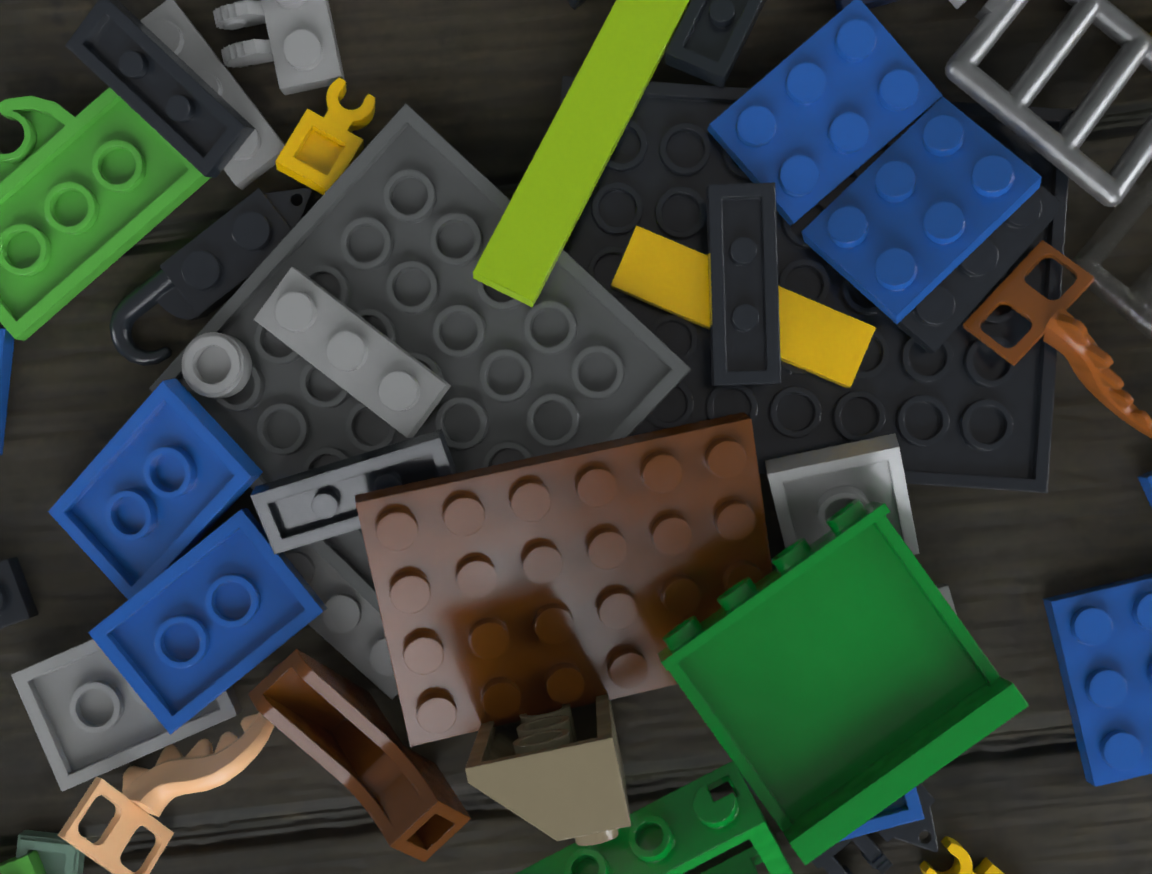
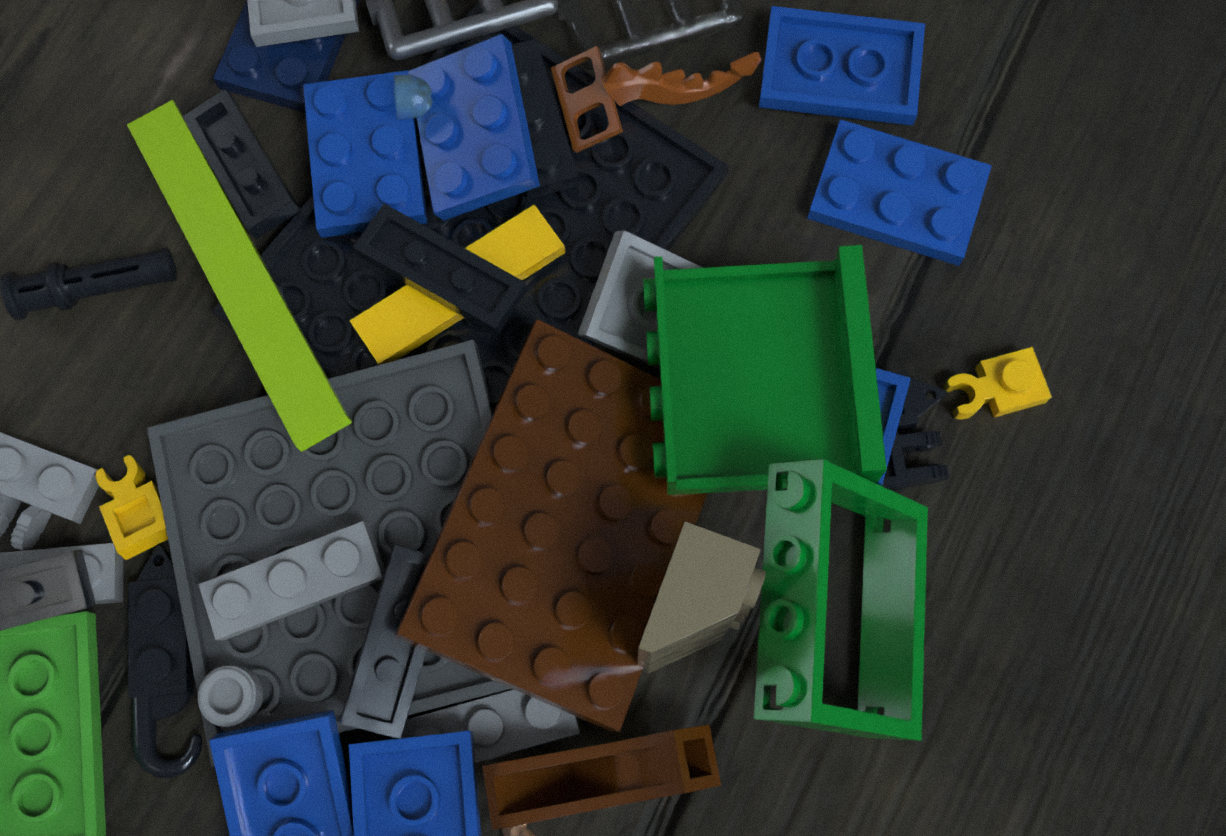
camera: 55 degrees left, 15 degrees down
none -> clear light blue hinge [393,75,433,120]

